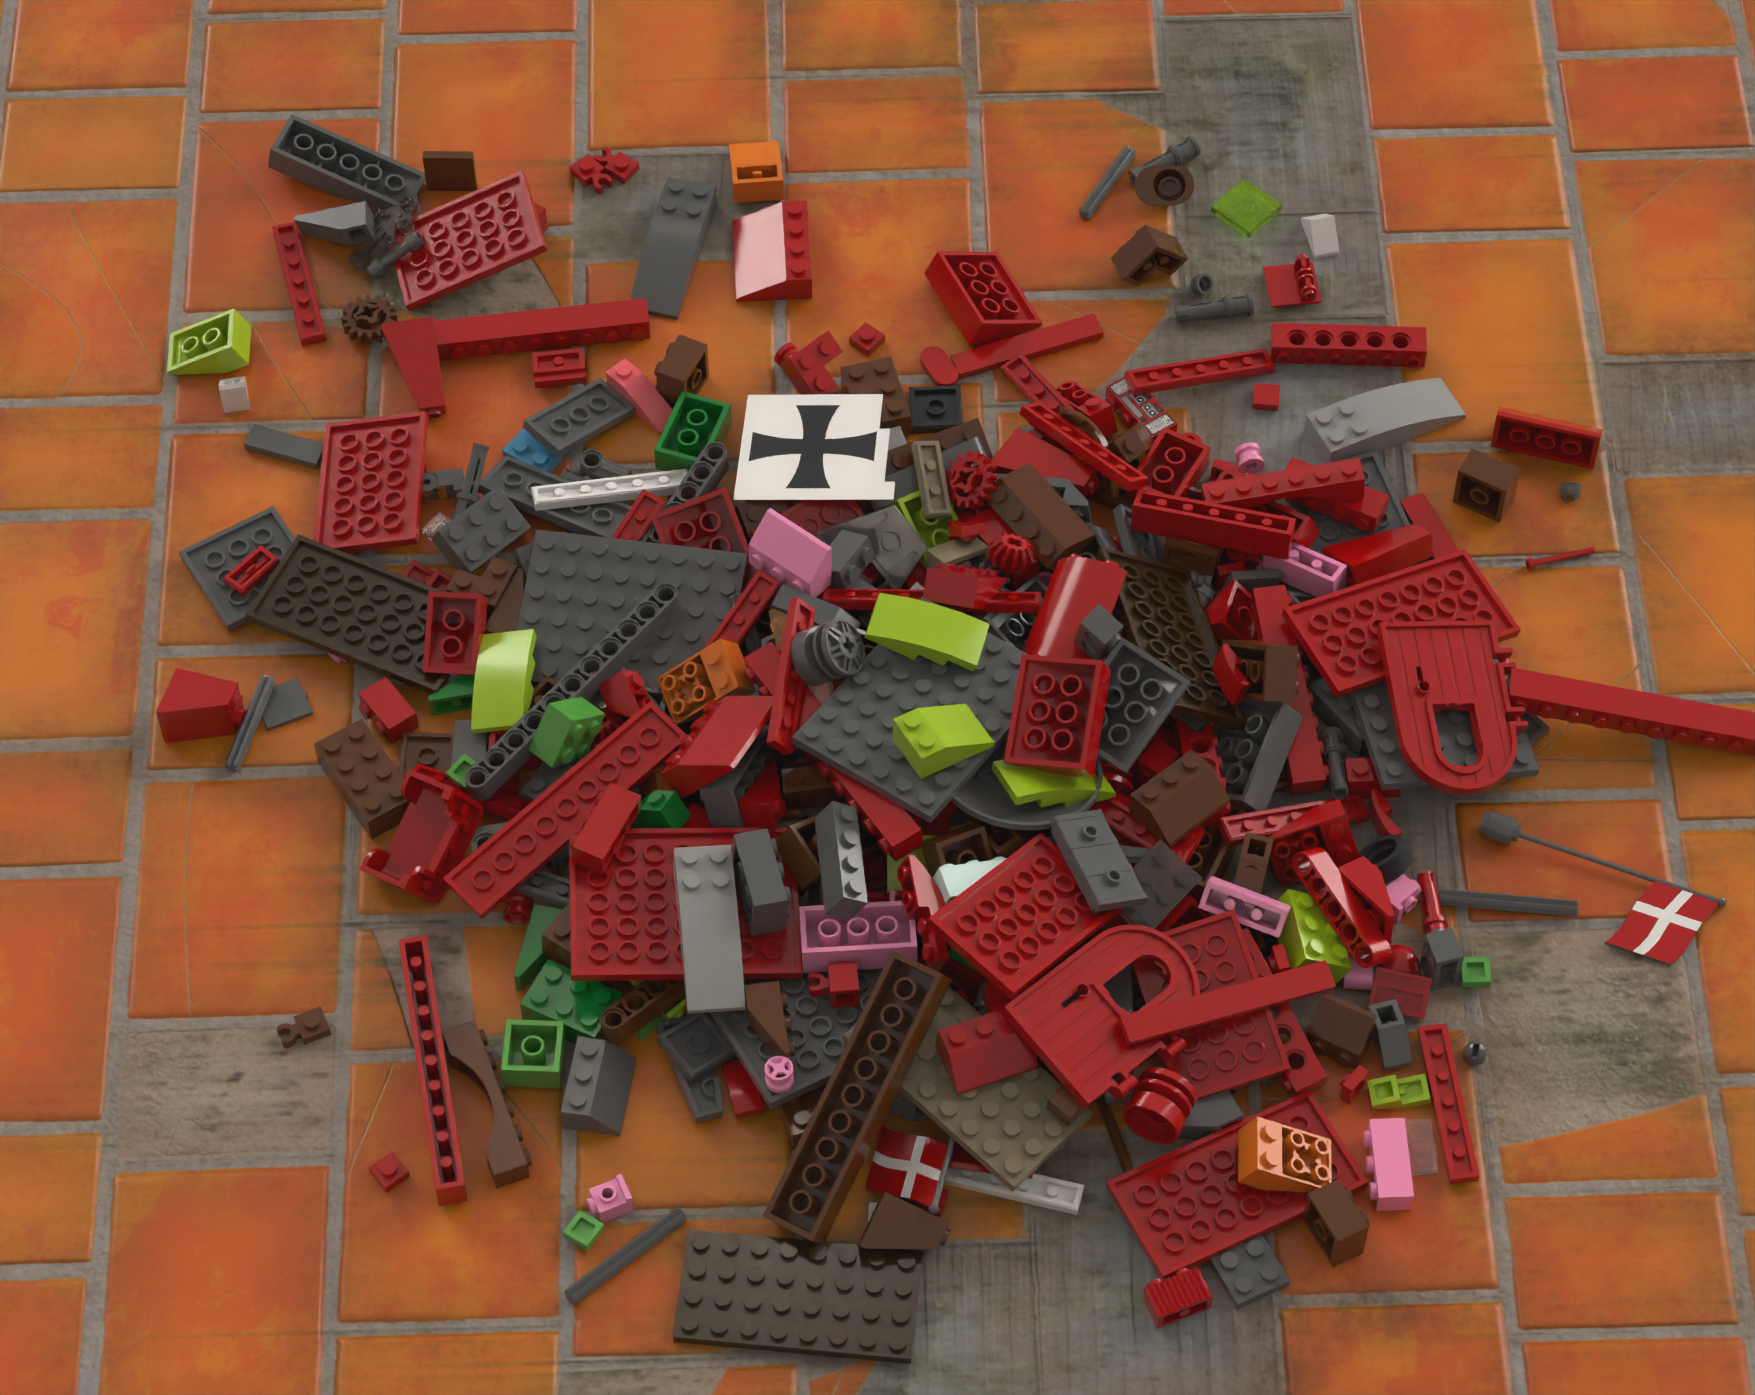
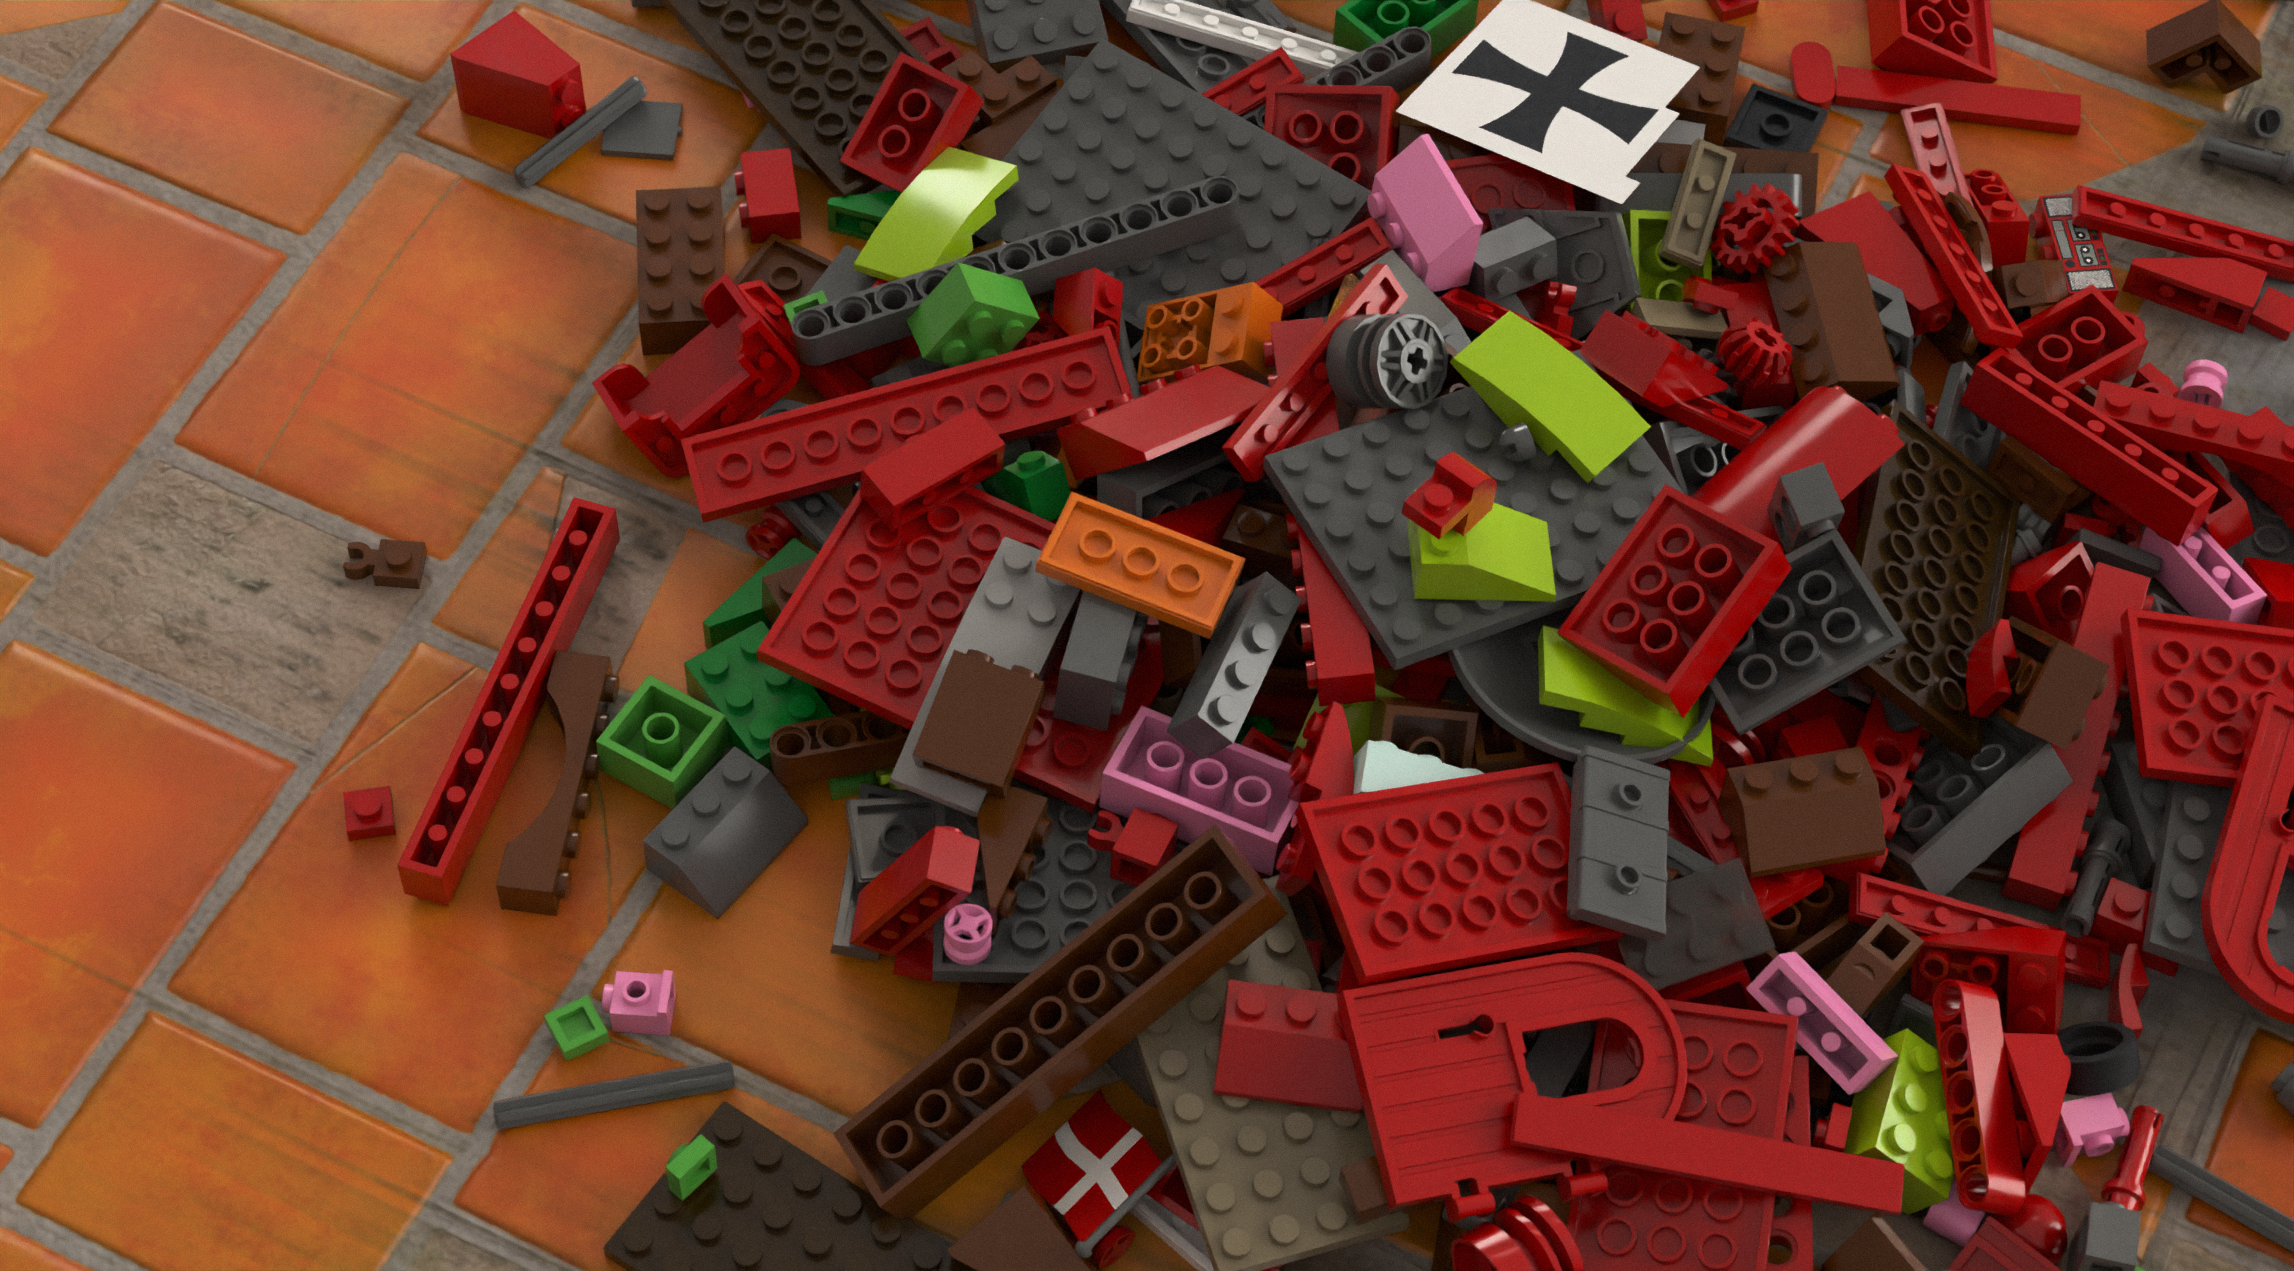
camera: 25 degrees right, 0 degrees up
none -> bright green plate [665,1134,718,1201]
none -> red brick [850,826,980,957]
none -> reddish brown brick [912,649,1046,798]
none -> orange tile [1035,492,1246,639]
none -> red brick [1401,452,1497,540]
none -> dark grey hinge [1499,422,1537,463]
none -> red plate [1535,280,1577,336]
none -> dark grey tile [1884,993,1937,1047]
none -> red slope [2122,258,2268,334]

